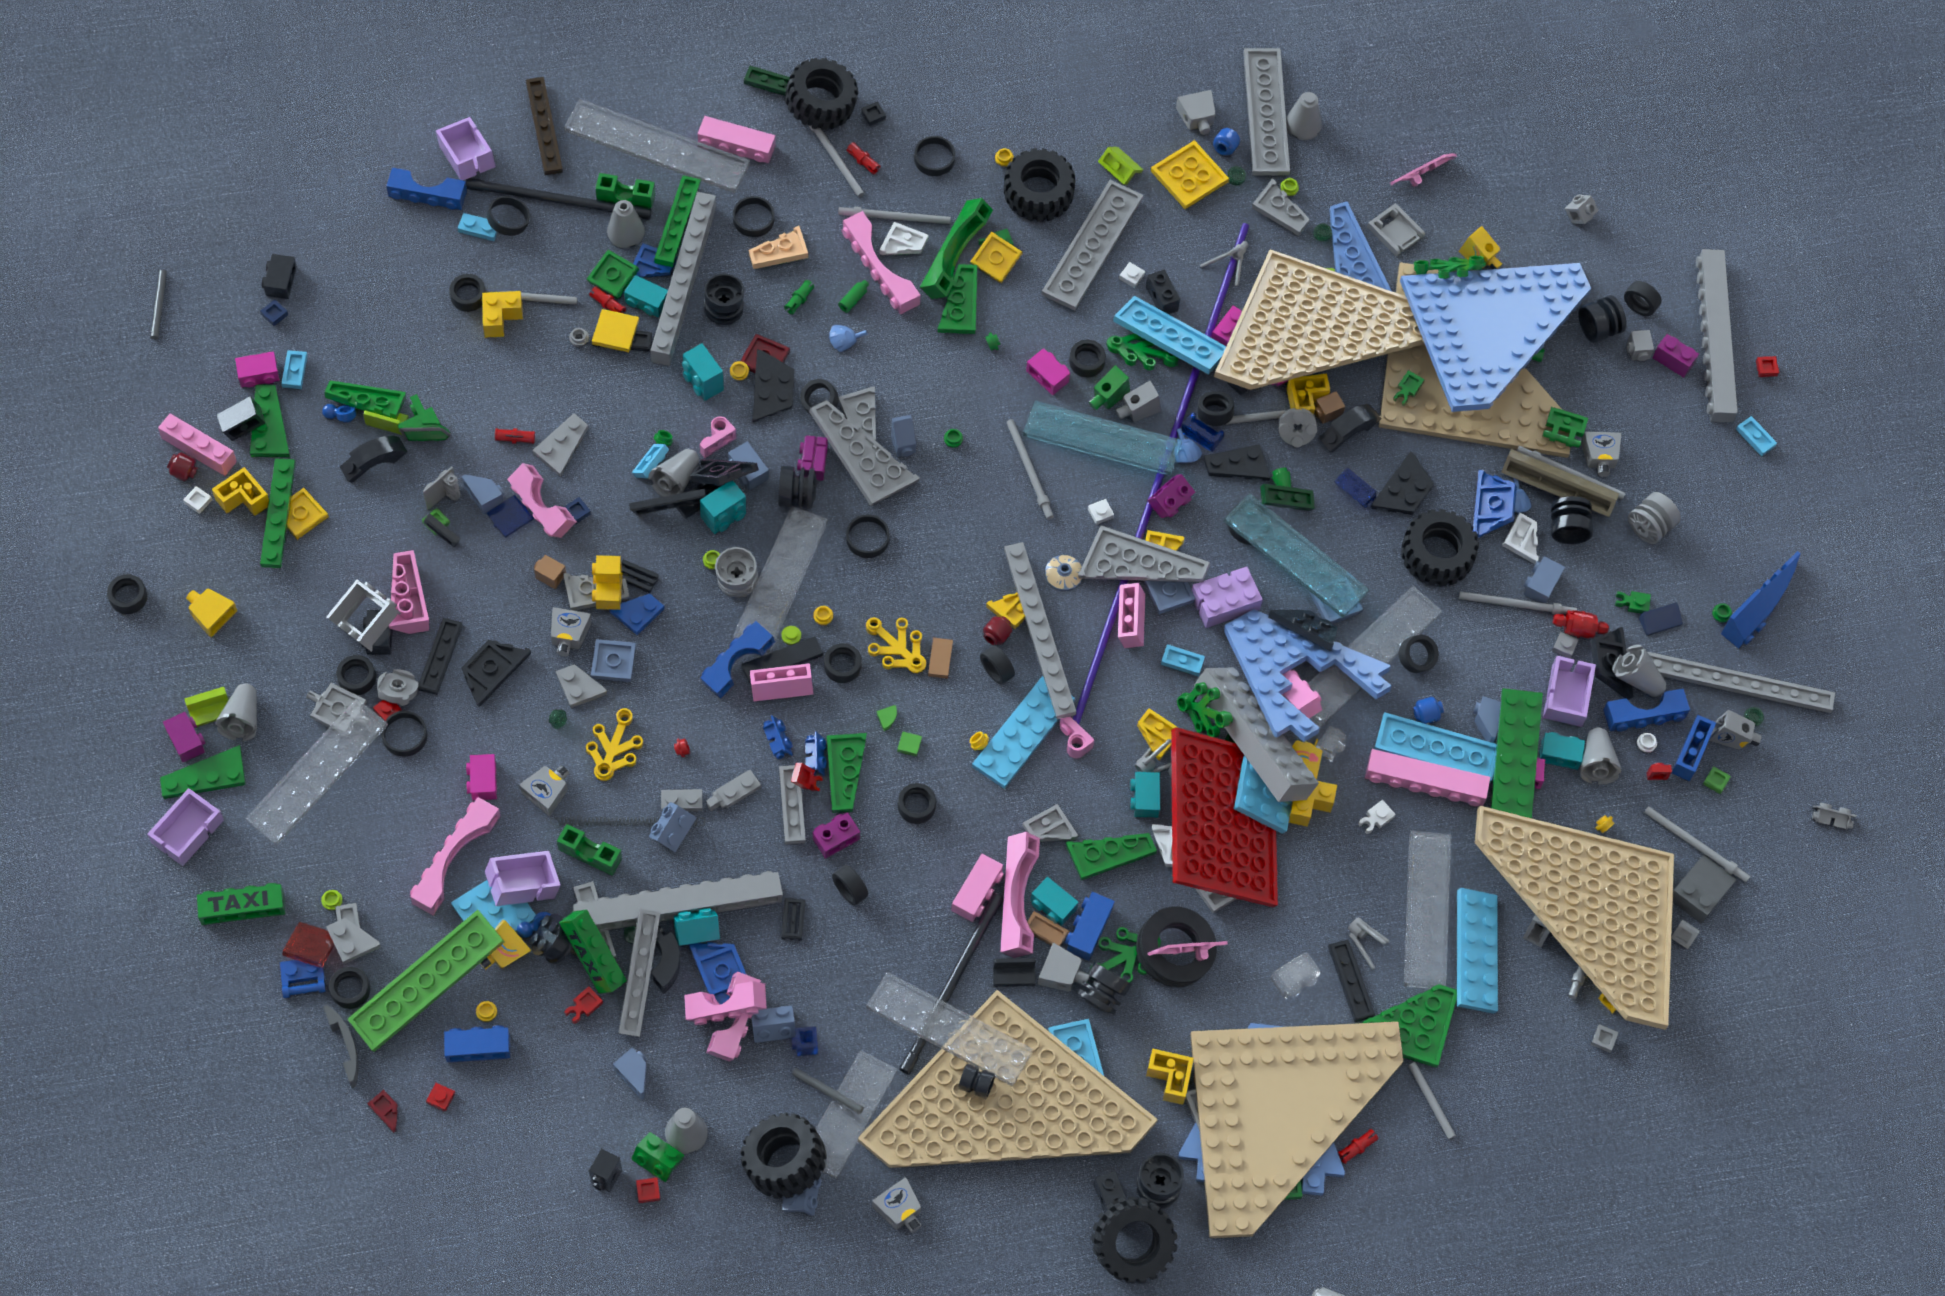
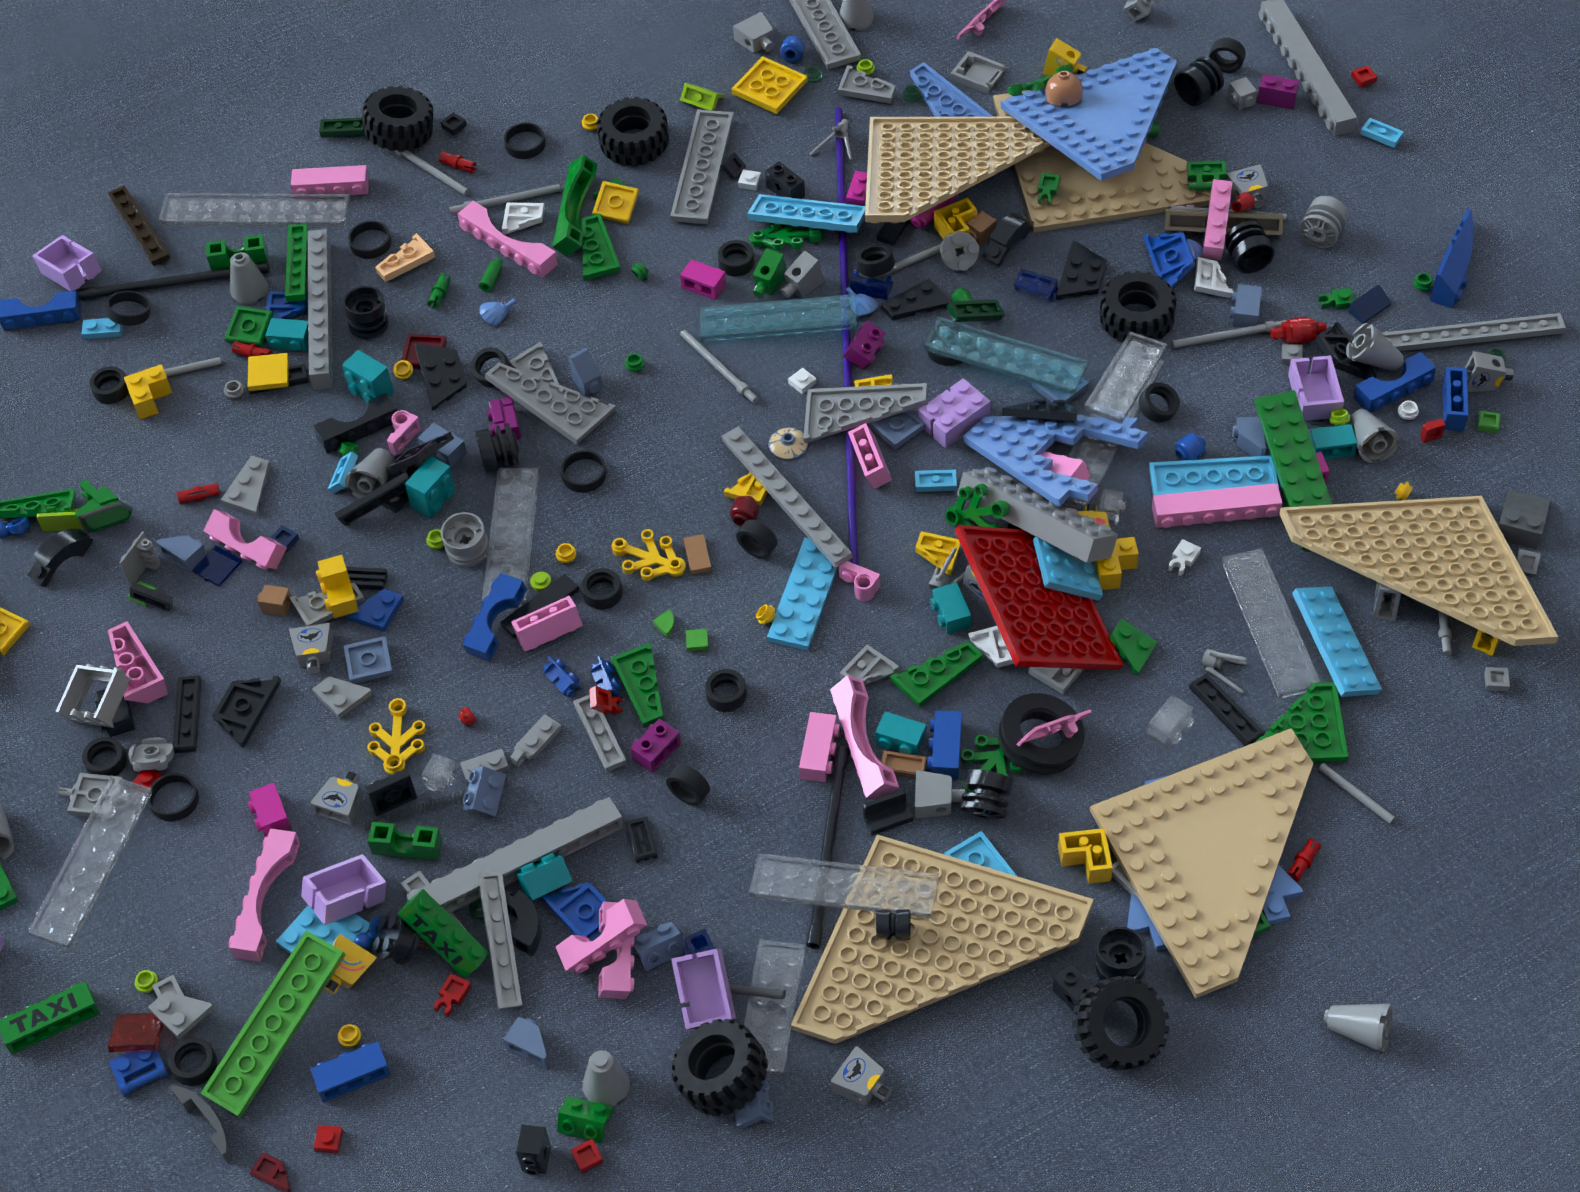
camera: 10 degrees left, 10 degrees down
clear green plate [549,709,567,729] -> none
light grey bar [1644,806,1751,882] -> none
none -> black arch [313,393,397,454]
none -> black plate [365,769,417,817]
none -> clear brick [421,753,456,793]
none -> lavender piece [671,948,736,1029]
none -> black plate [720,152,747,179]
none -> nougat cylinder [1045,71,1083,106]
none -> clear plate [1084,332,1167,424]
none -> green wing [1109,618,1157,675]
none -> bright pink arch [1202,179,1233,260]
none -> red cone [1232,192,1255,213]
none -> lime plate [1329,409,1351,426]

